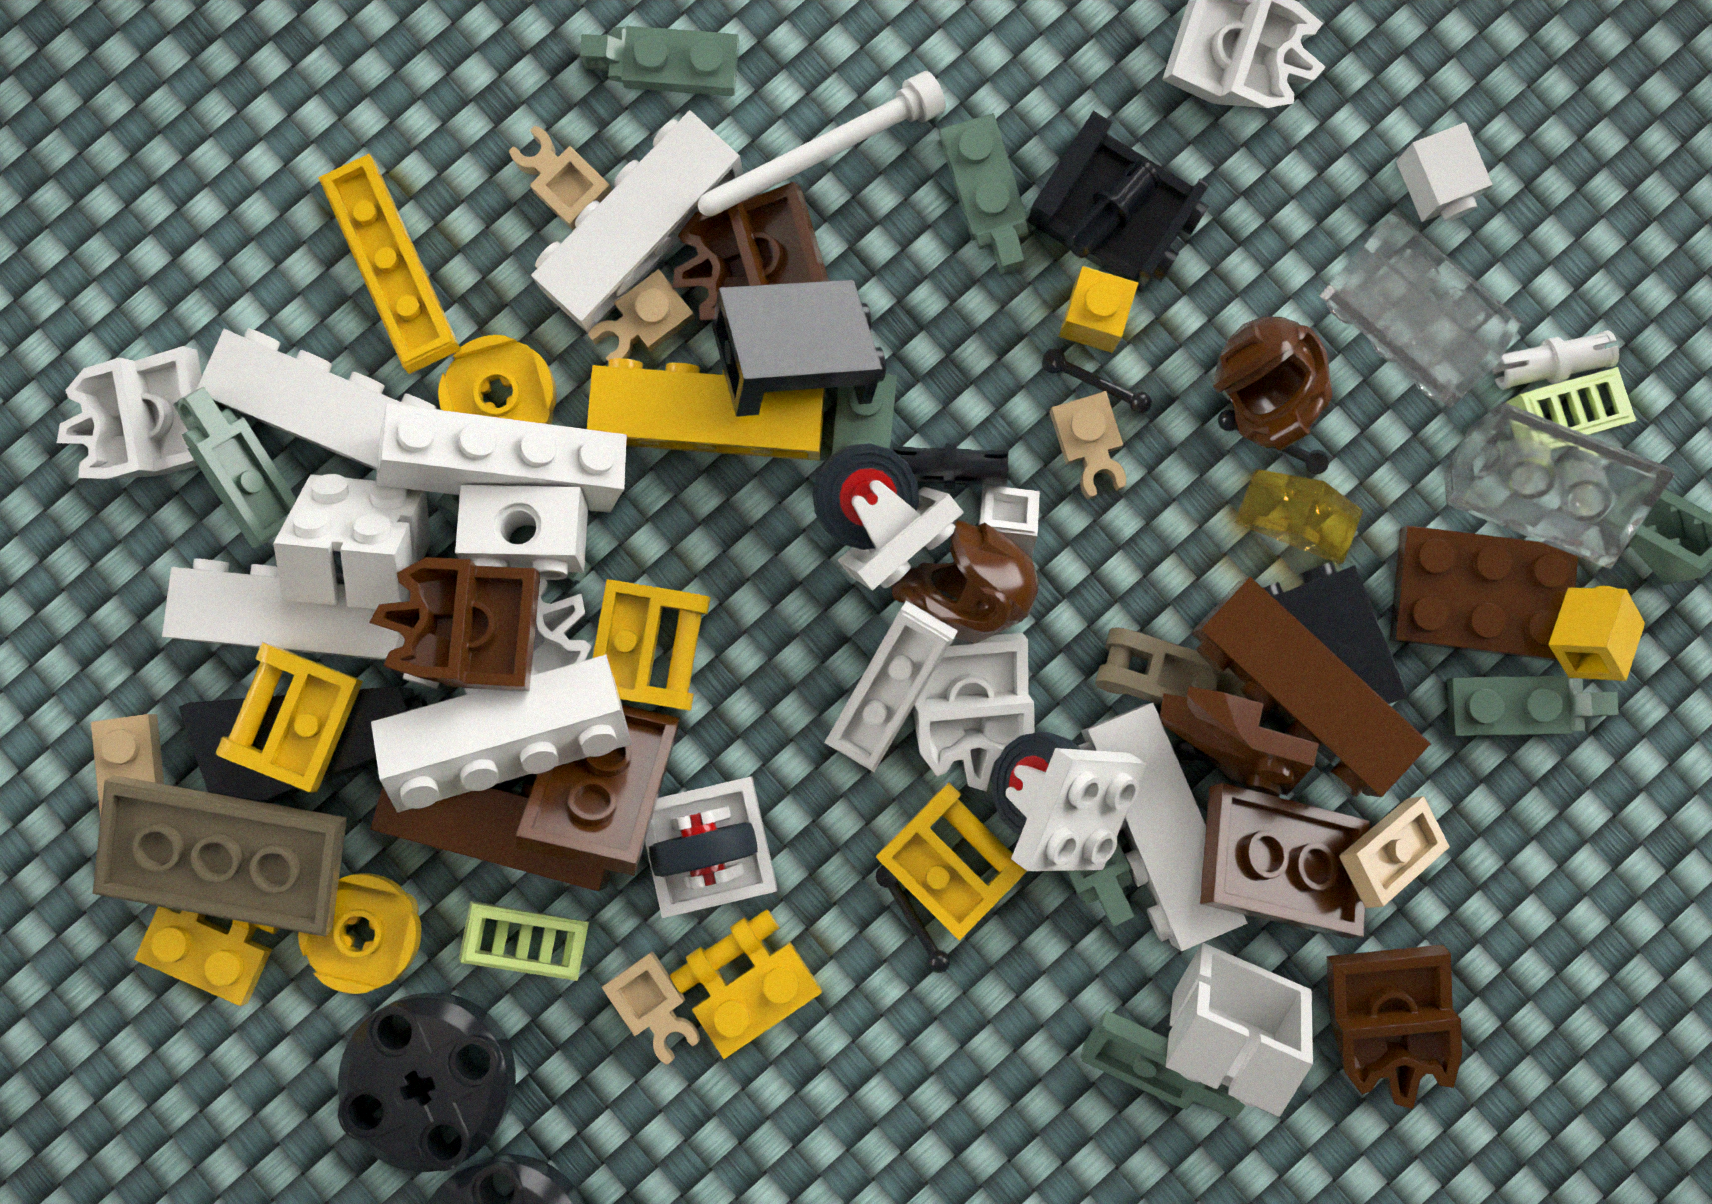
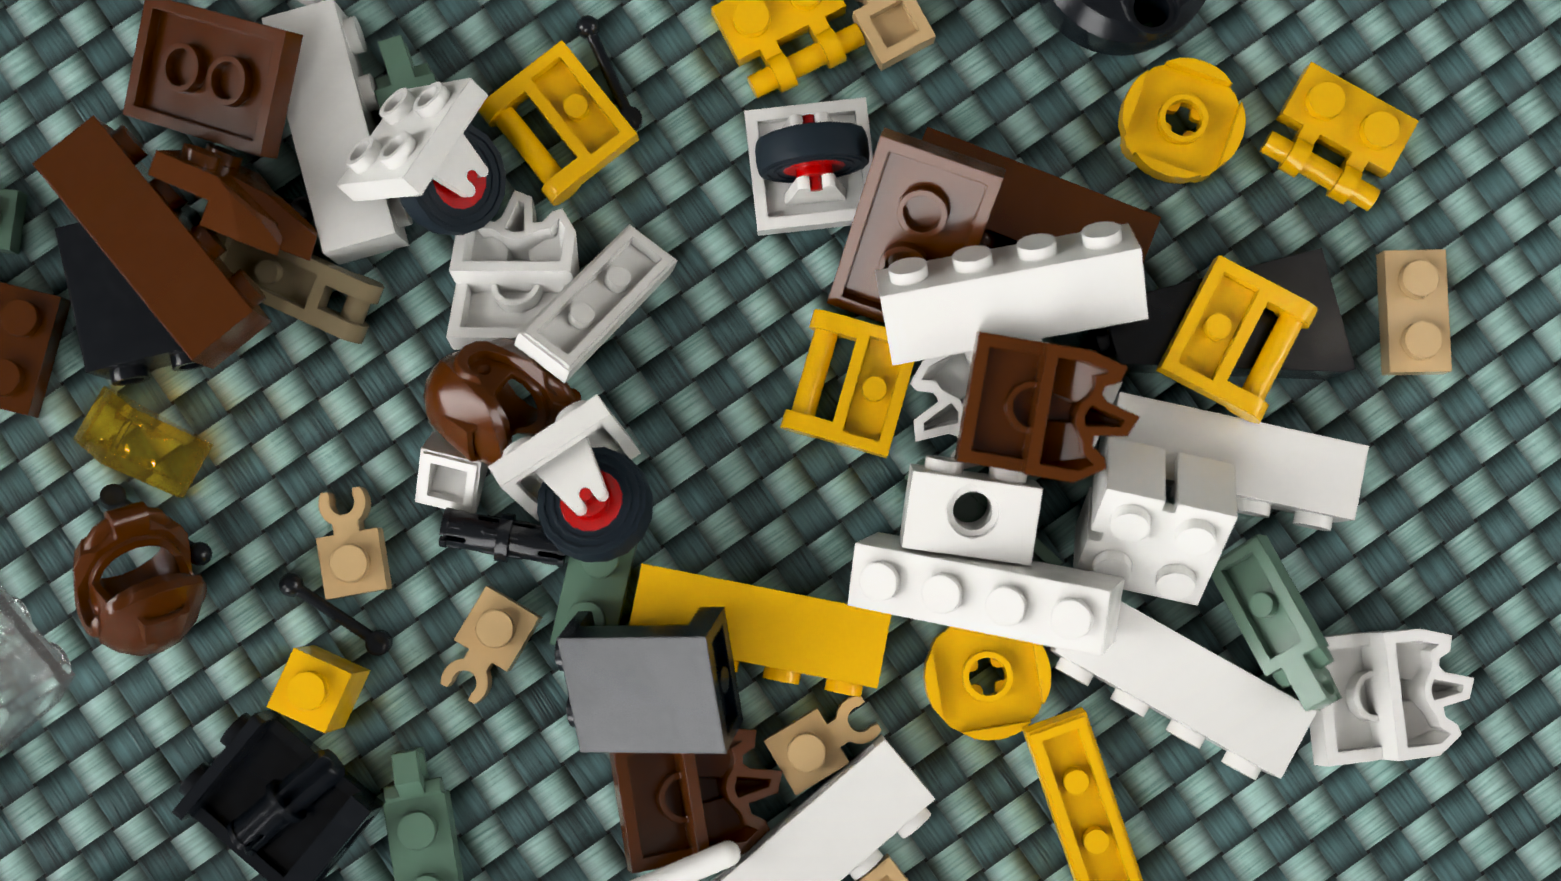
camera: 170 degrees left, 0 degrees up
dark tan tile [92,775,347,937] -> none
yellowish green slope [459,901,589,981] -> none
tan plate [1339,796,1450,908] -> none
none -> tan plate [440,586,543,704]

